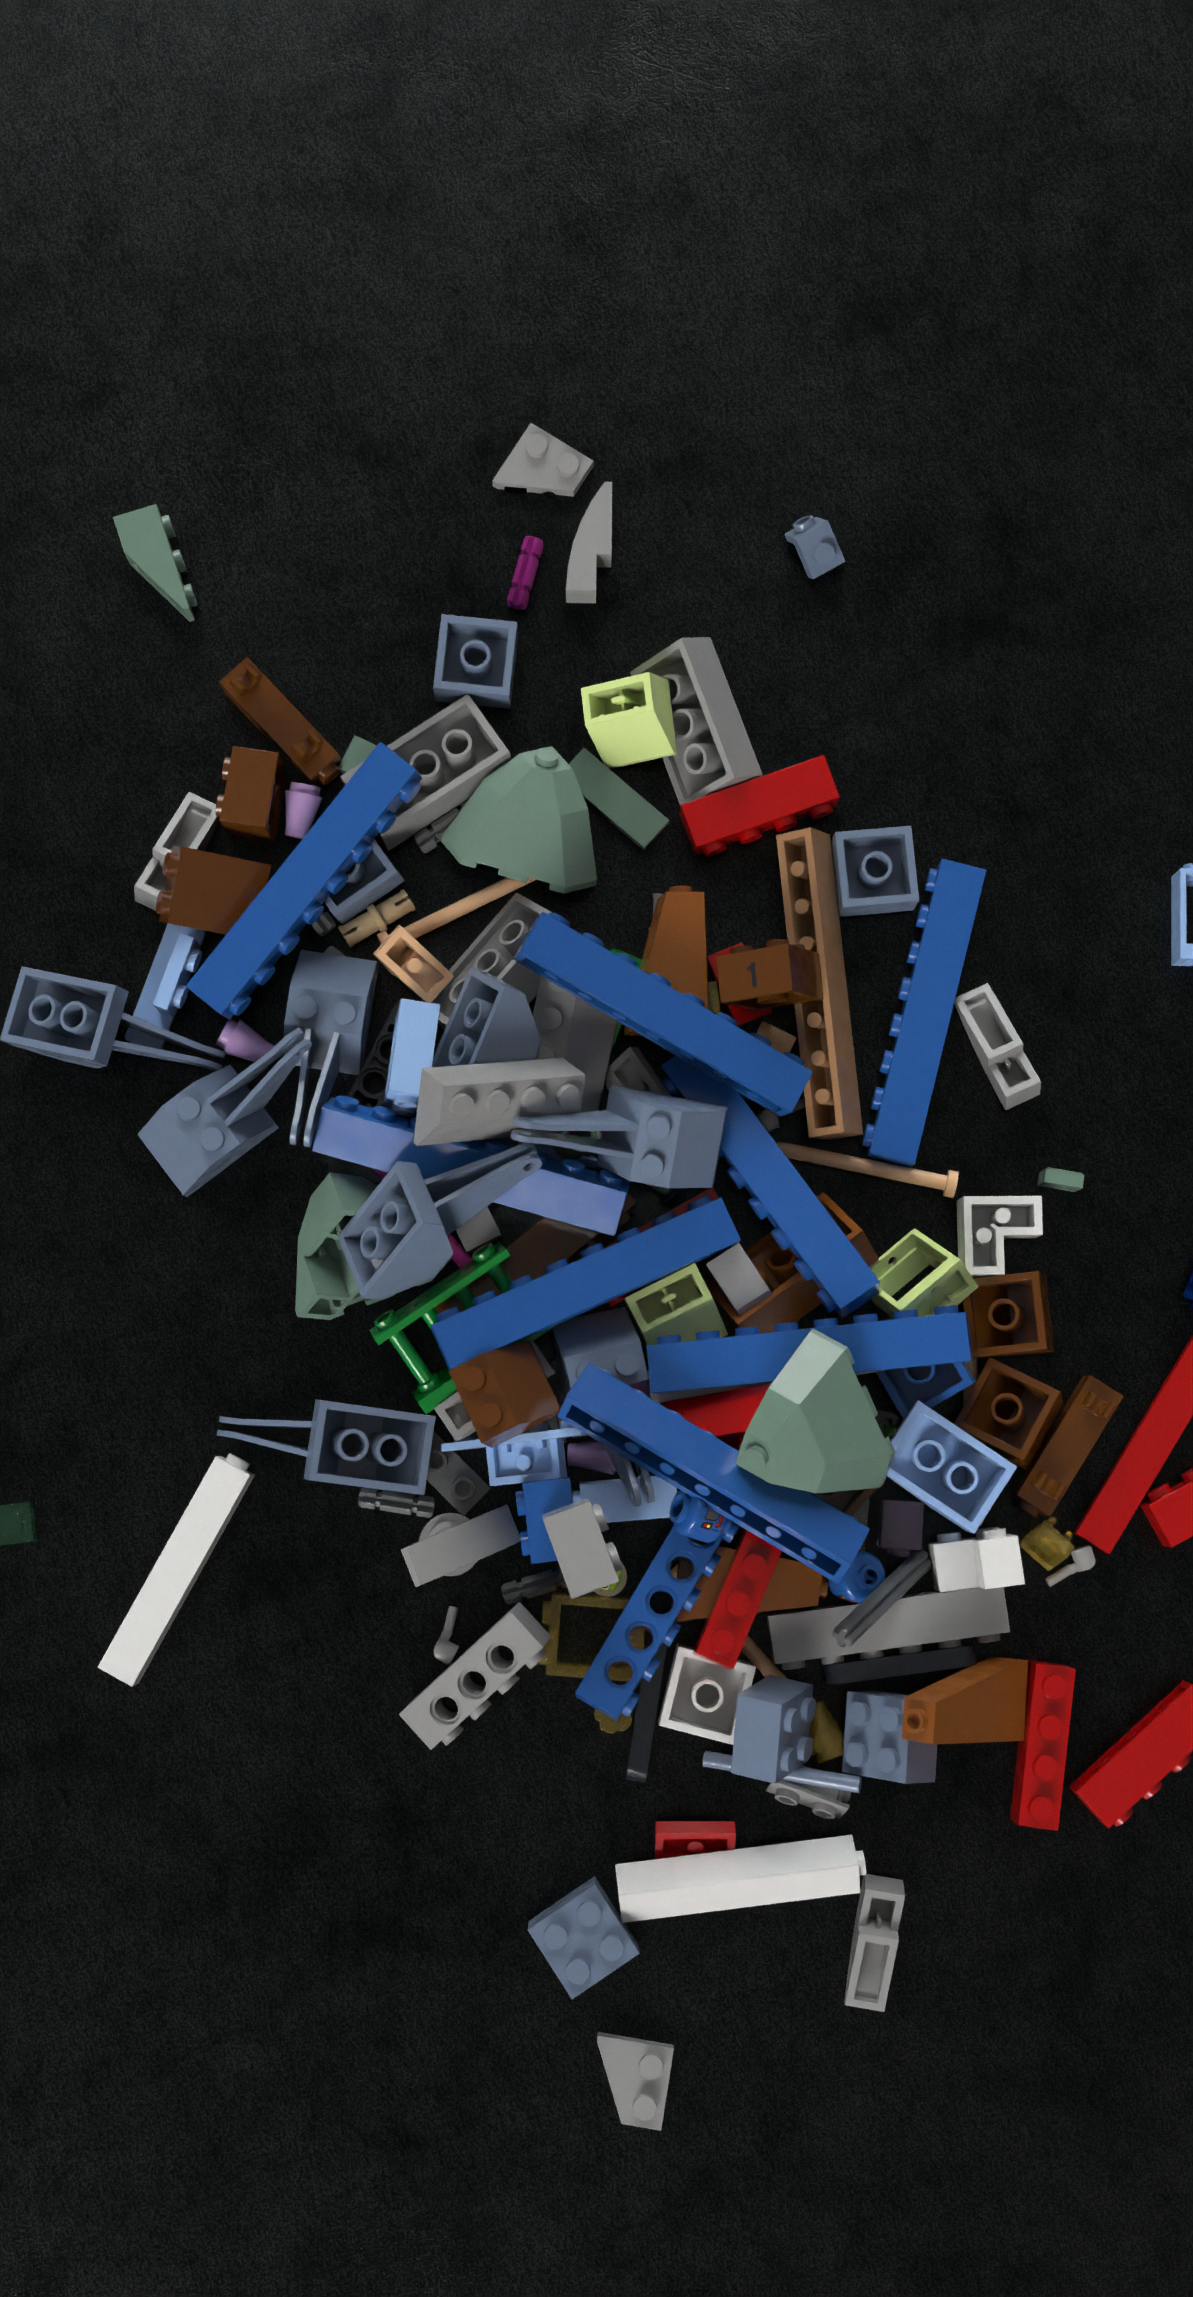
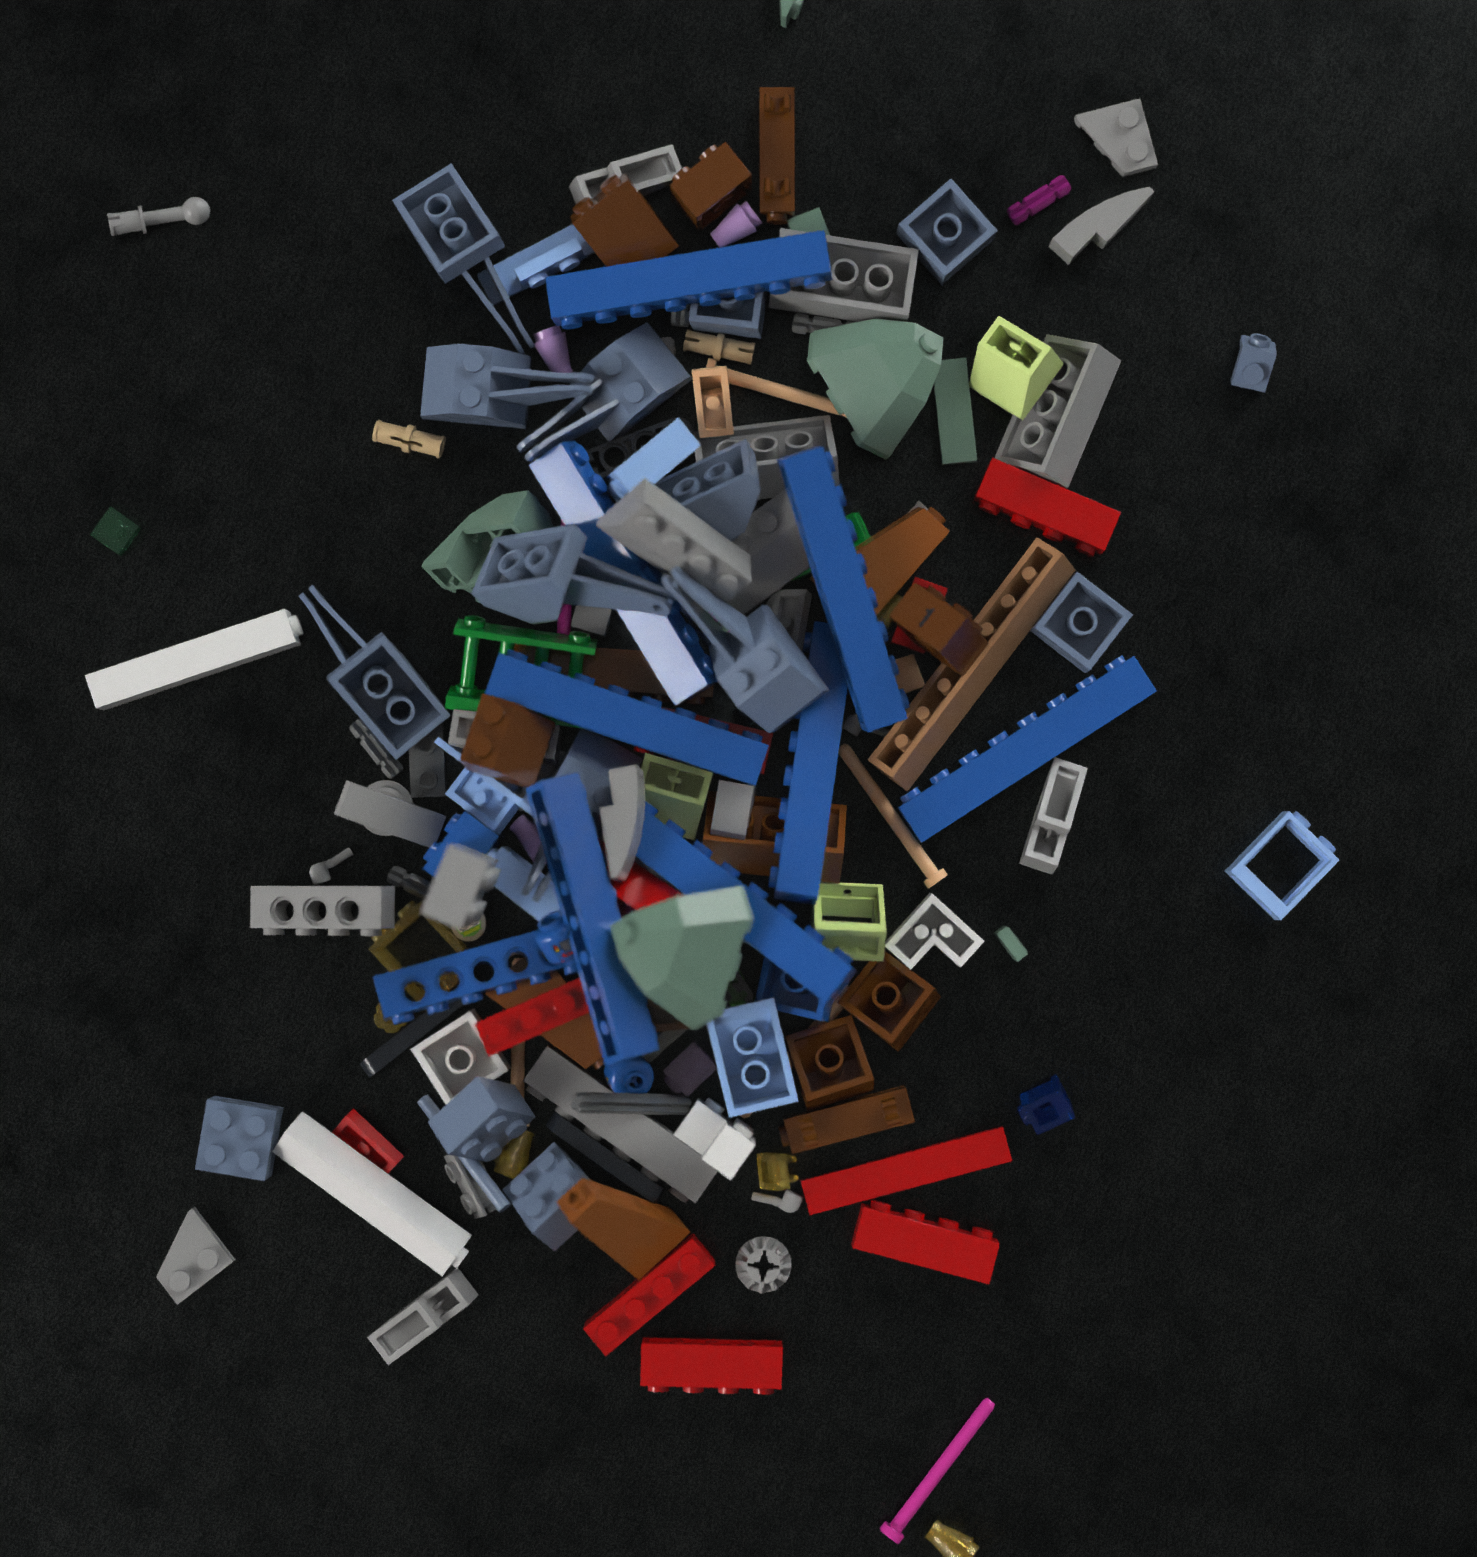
camera: 45 degrees right, 5 degrees up
none -> tan pin [372,420,446,458]
none -> light grey slope [600,765,645,882]
none -> light grey gear [736,1236,791,1294]

